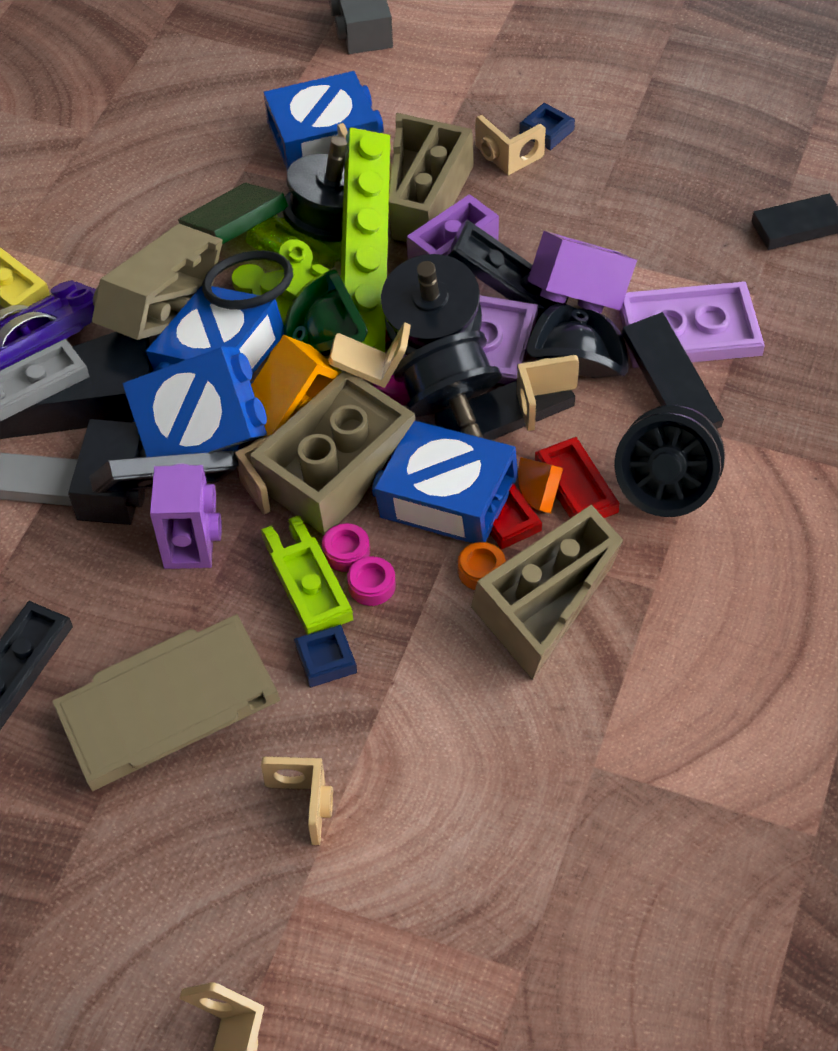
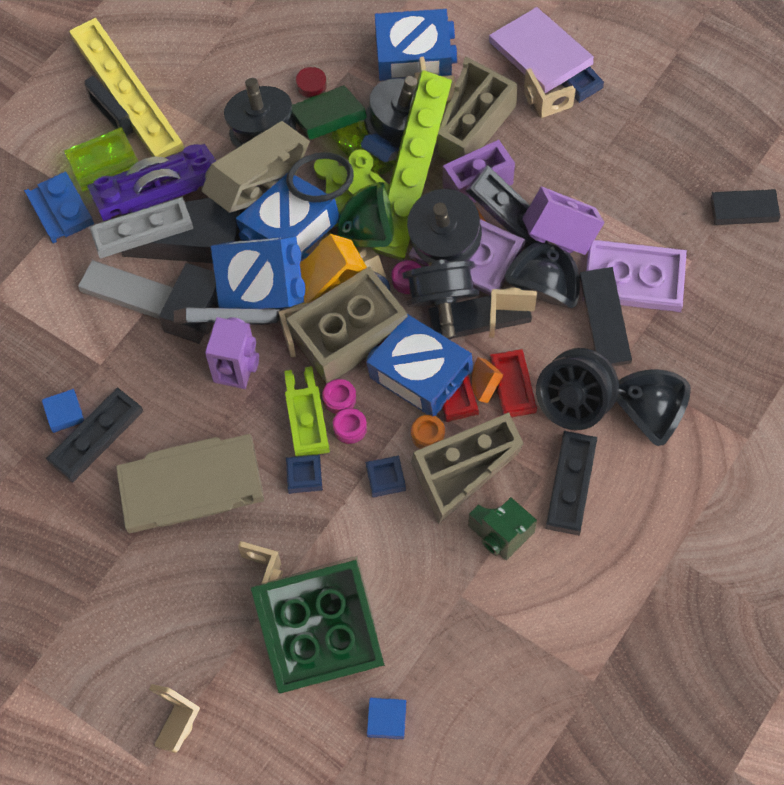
camera: 15 degrees right, 10 degrees up
tan bracket [328,322,411,388] -> none
none -> black wheel [224,78,297,149]
none -> dark green slope [251,556,385,694]
none -> dark red tile [296,67,327,98]
none -> dark blue tile [360,134,399,162]
none -> dark blue tile [365,455,406,498]
none -> blue tile [367,698,407,739]
none -> dark green brick [468,497,537,561]
none -> lavender tile [489,7,593,93]
none -> black tile [545,431,598,536]
none -> black hat [616,369,691,446]

